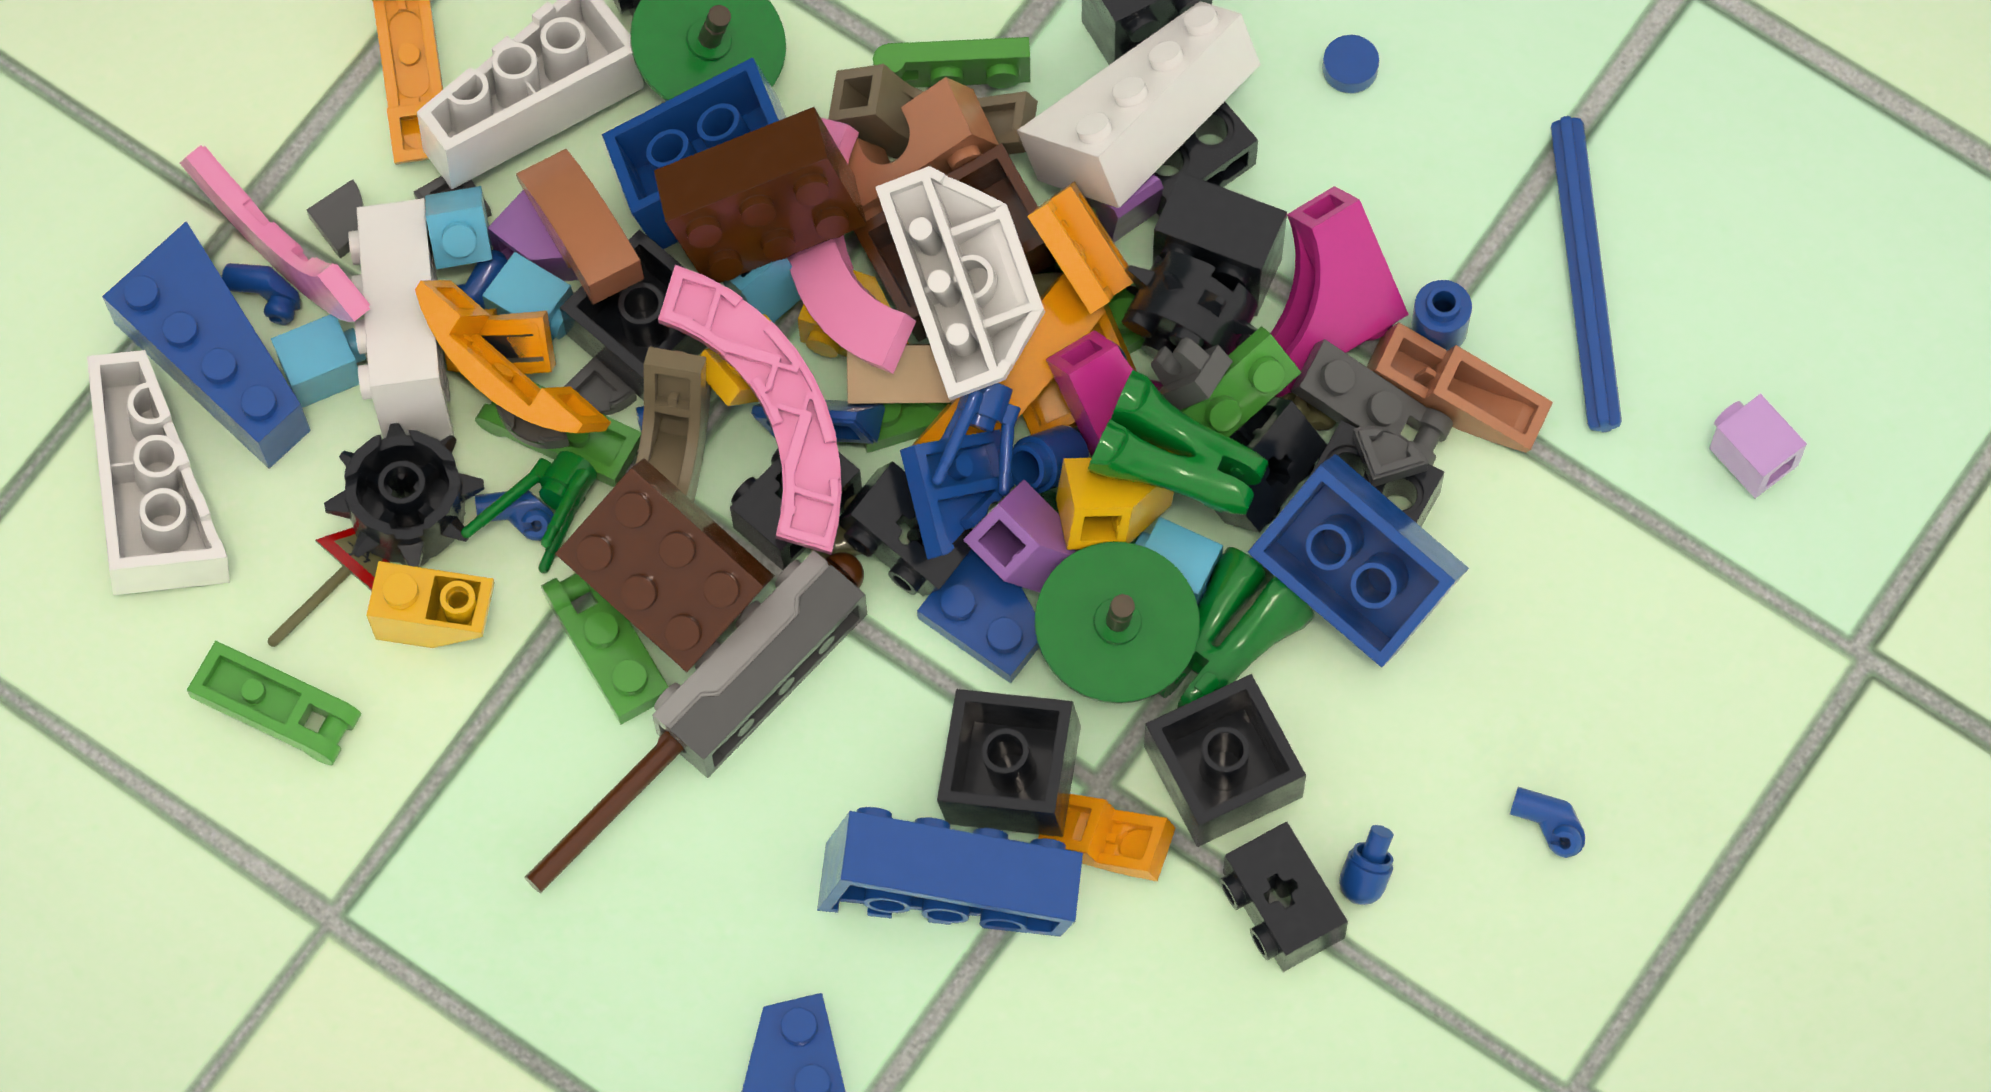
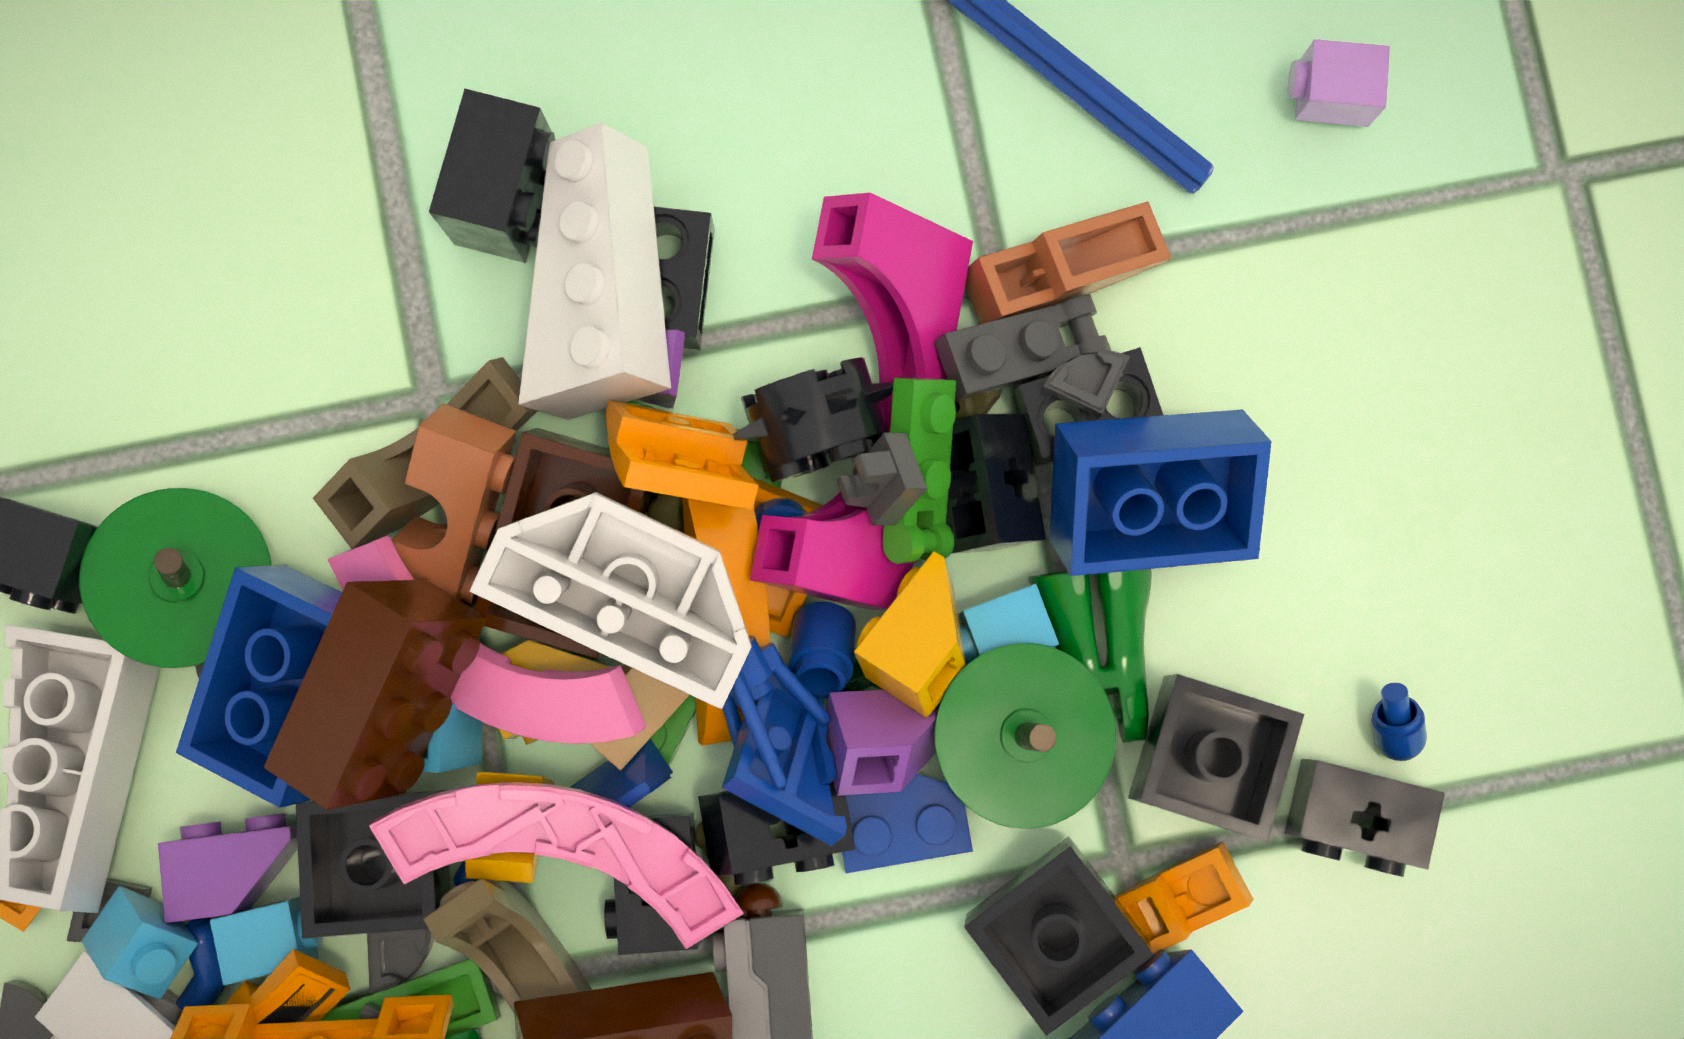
camera: 50 degrees left, 15 degrees up
nougat slope [516,149,644,305] -> none
bright green plate [873,37,1030,89] -> none
green piece [1088,370,1269,515] -> none
black brick [1152,172,1287,317] -> none
blue tile [1322,35,1379,93] -> none
blue brick [1411,280,1472,351] -> none
blue arm [1510,787,1585,858] -> none

